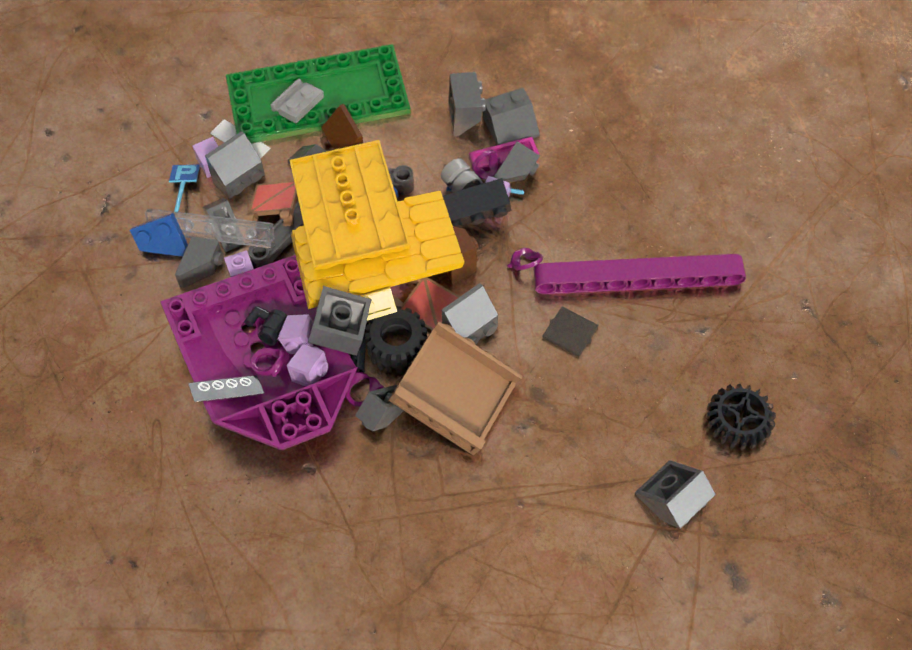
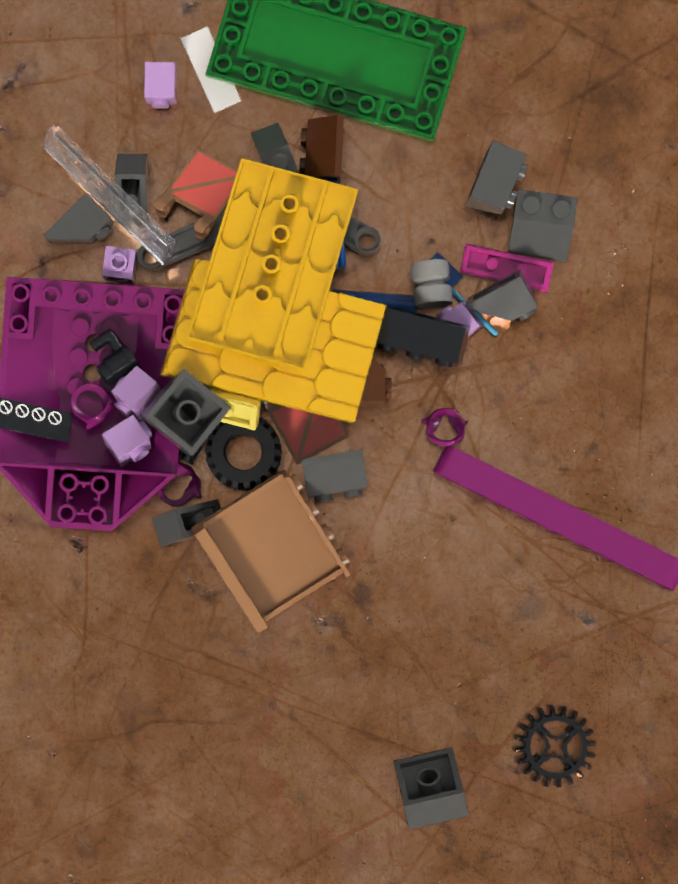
camera: 30 degrees right, 25 degrees up
blue wing [130,213,188,257] -> none
piece [169,164,200,213] -> none
slope [205,131,265,199] -> none
light grey plate [270,79,324,123] -> none
magenta piece [472,150,501,180] -> none
clear smoke piece [542,306,599,357] -> none

